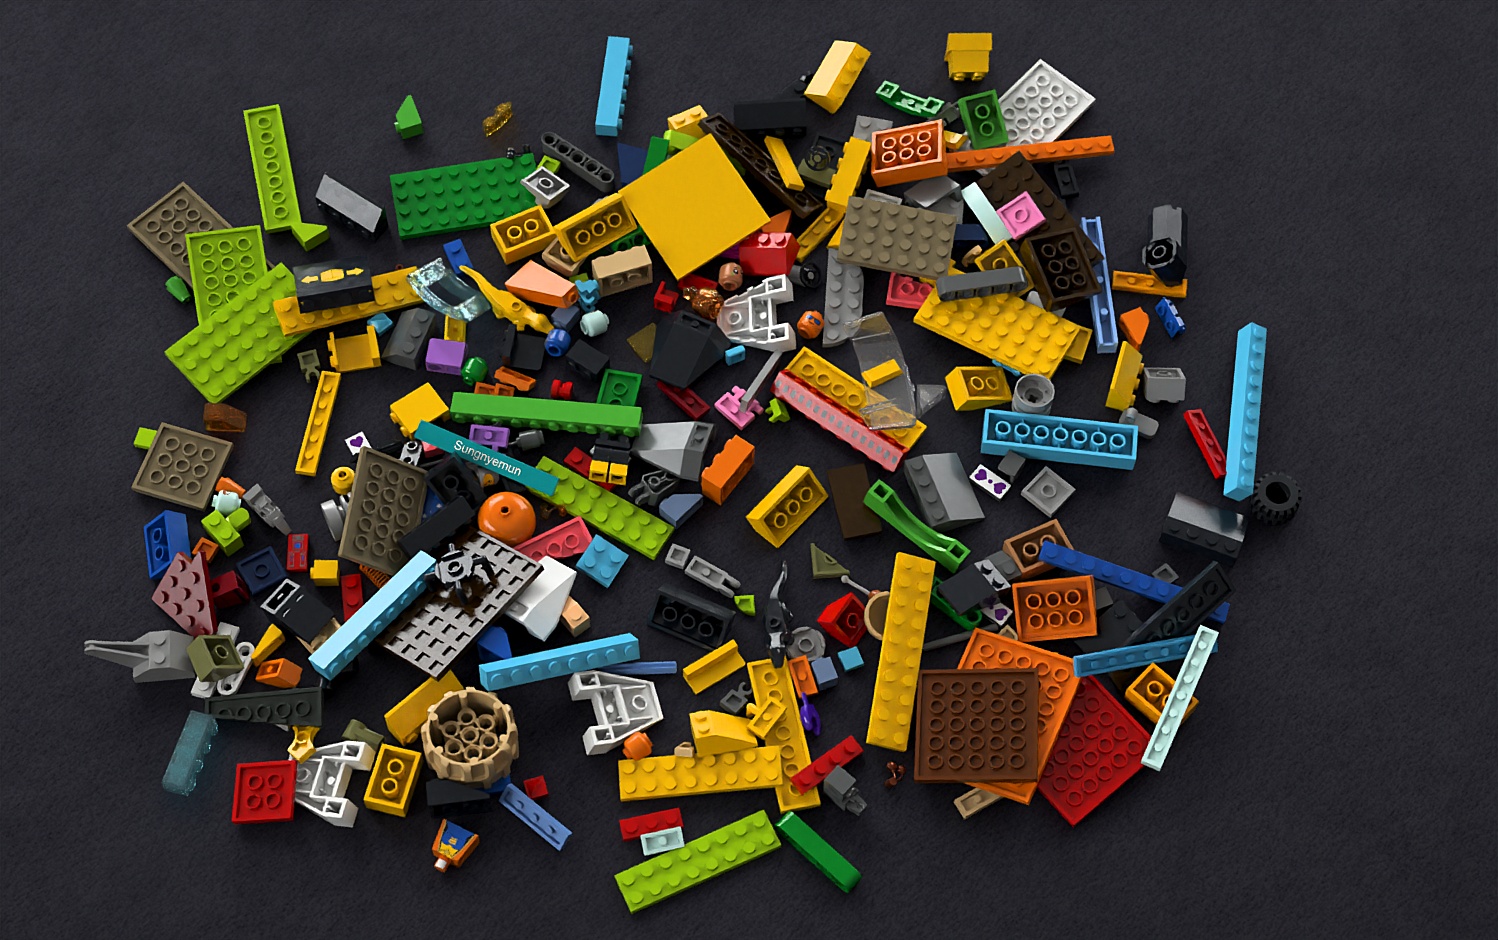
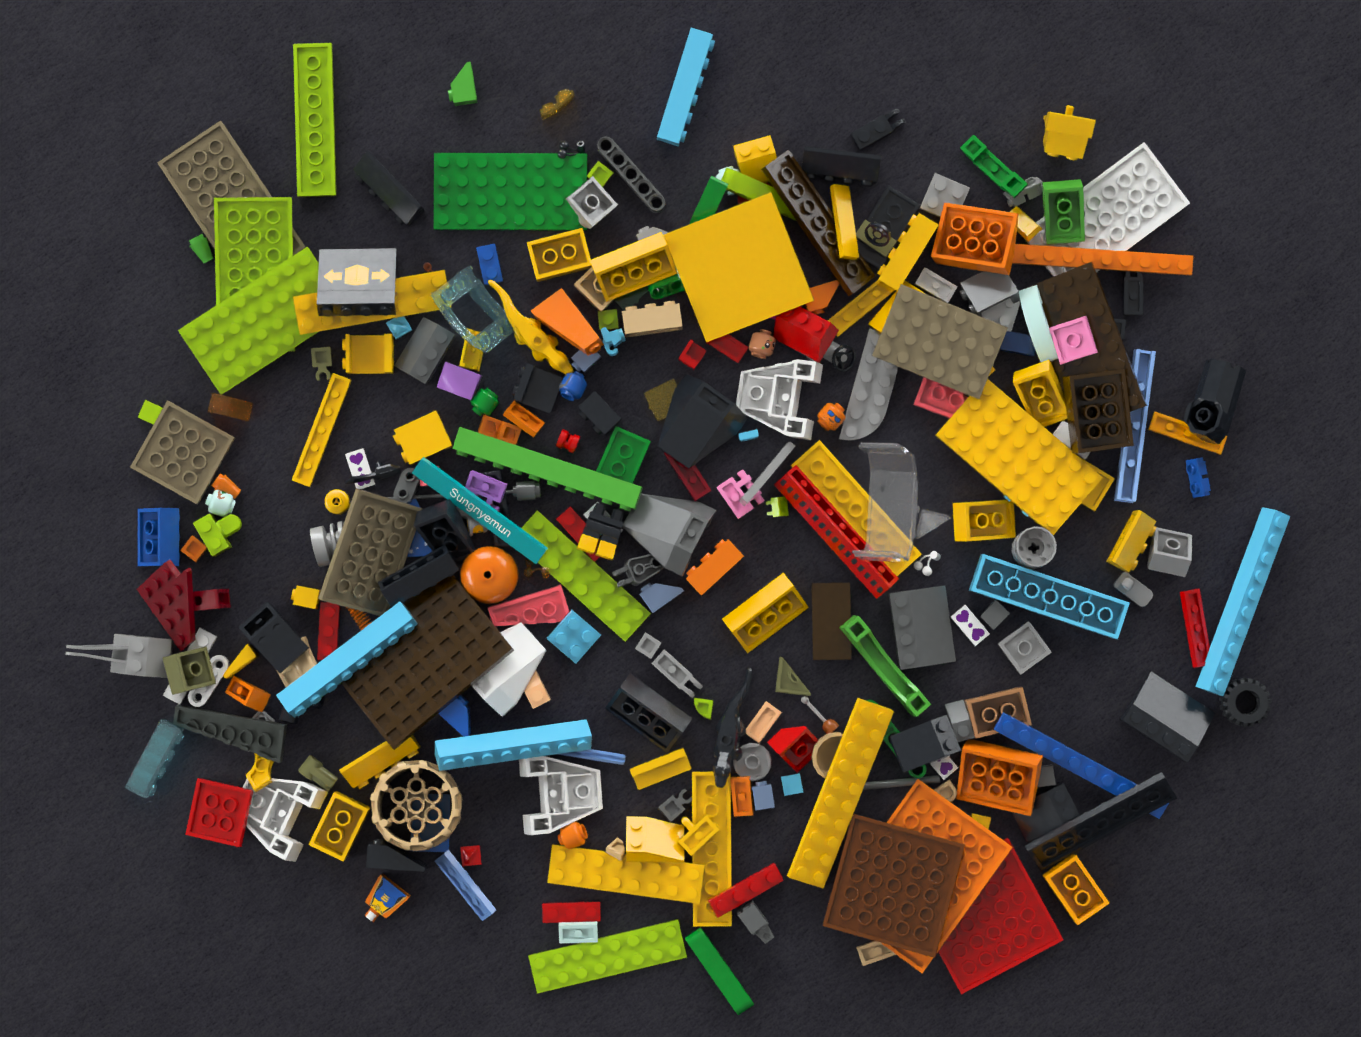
camera: 10 degrees right, 25 degrees up
dark blue tile [236,546,289,597] -> none
light grey piece [243,484,292,536] -> none
red tile [287,534,309,573] -> none
lime slope [290,221,329,252] -> none
black plate [423,543,493,606] -> none
light aqua head [580,310,609,337] -> none
dark blue slope [617,143,648,188] -> none
clear orange piece [683,286,724,320] -> none
dark purple hand [800,692,821,736] -> none
yellow slope [803,41,871,114] -> none
yellow tile [861,359,903,388] -> none
copper piece [885,762,907,788] -> none
dark grey beam [935,266,1028,301] -> none
tan tile [962,245,982,267] -> none
dark azure tile [1073,635,1218,677] -> none
orange slope [1118,307,1149,352] -> none
light aqua plate [1141,625,1219,771] -> none
dark grey plate [1150,563,1179,584] -> none
none -> light nougat tile [746,701,782,743]
none -> white piece [914,551,941,576]

